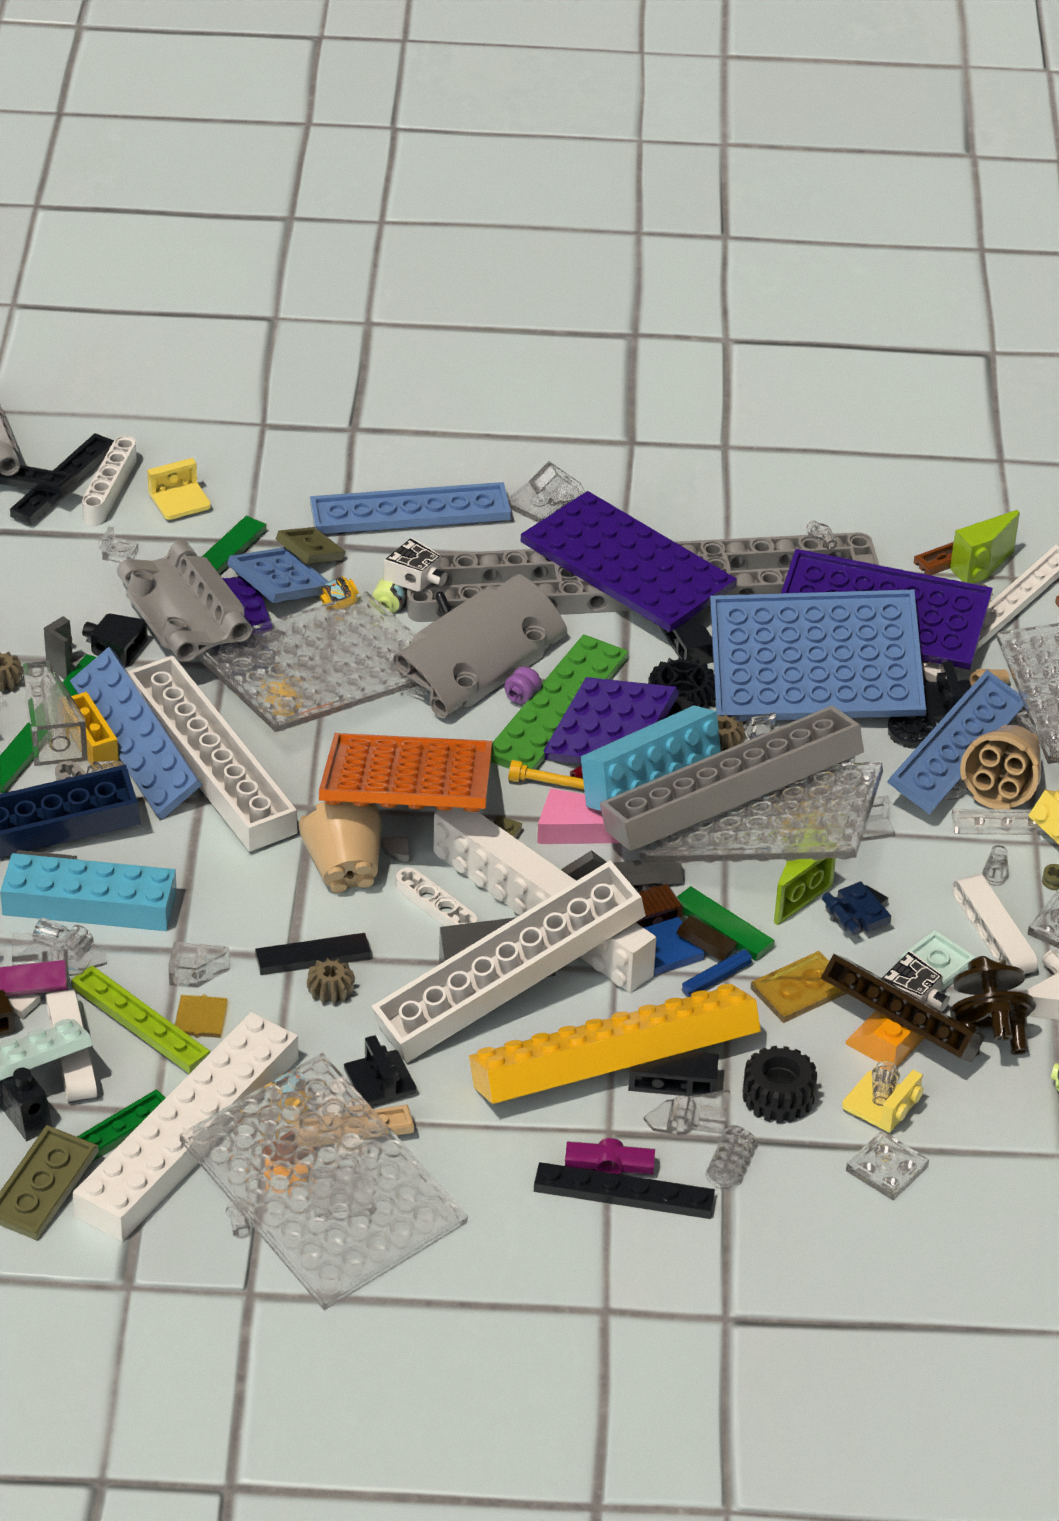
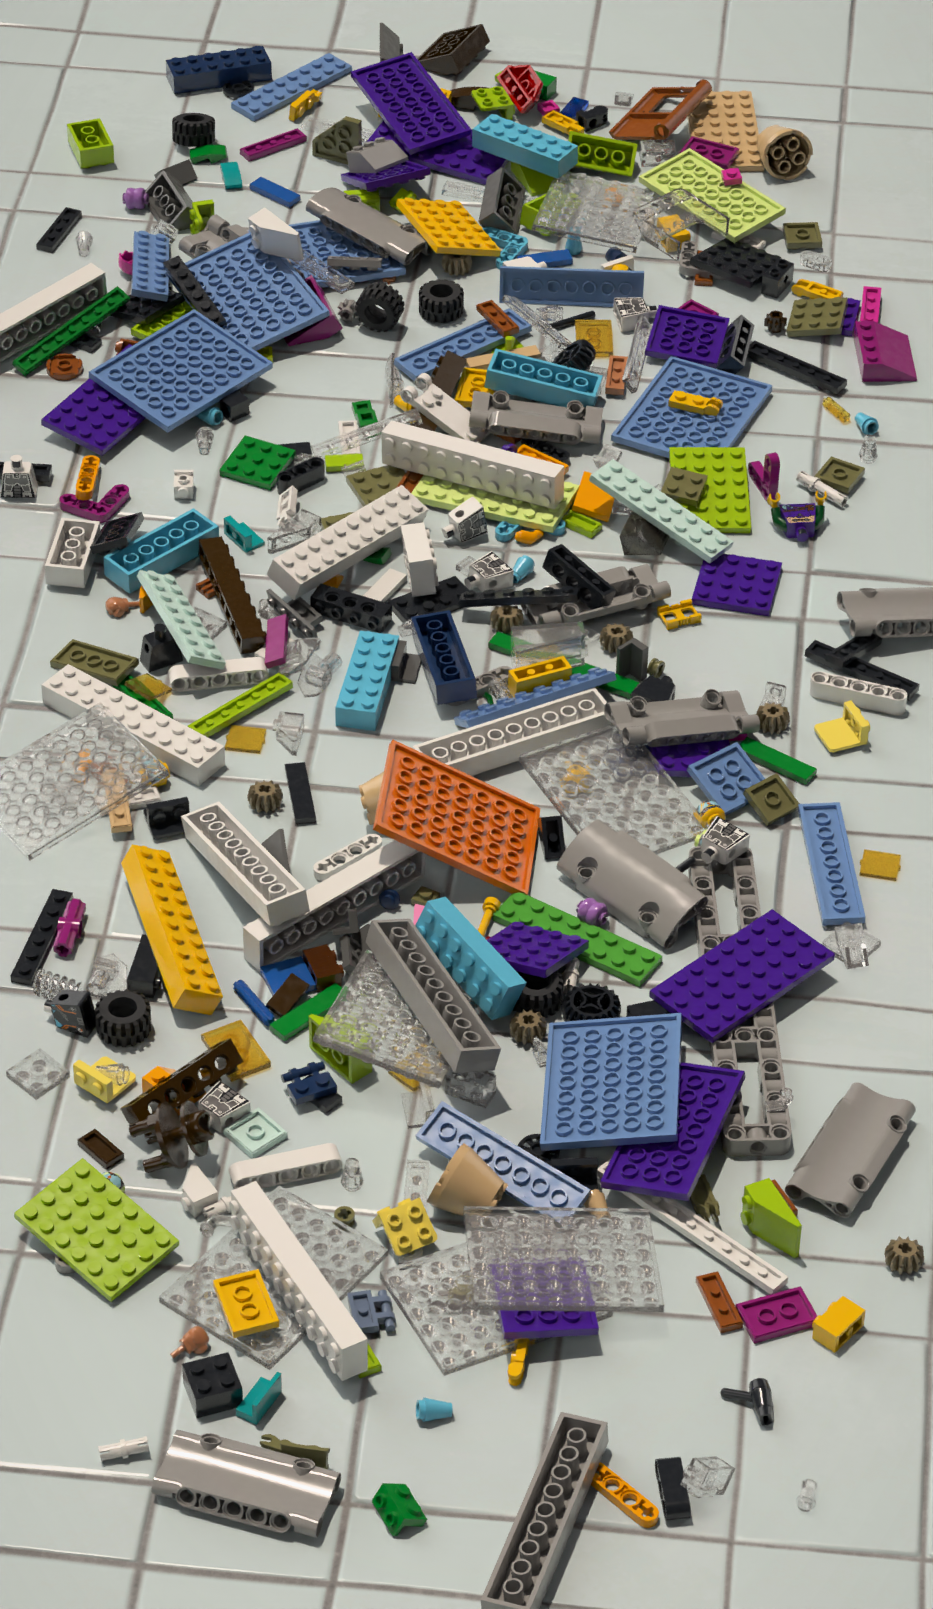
camera: 95 degrees right, 0 degrees up
none -> black torso [44,990,96,1038]
none -> dark brown tile [77,1129,124,1170]
none -> clear yellow piece [124,673,172,701]
none -> black slope [537,815,565,859]
none -> dark tan gear [756,702,790,735]
none -> light grey panel [785,1083,916,1218]
none -> clear yellow piece [859,849,901,881]
none -> dark tan gear [884,1236,924,1275]

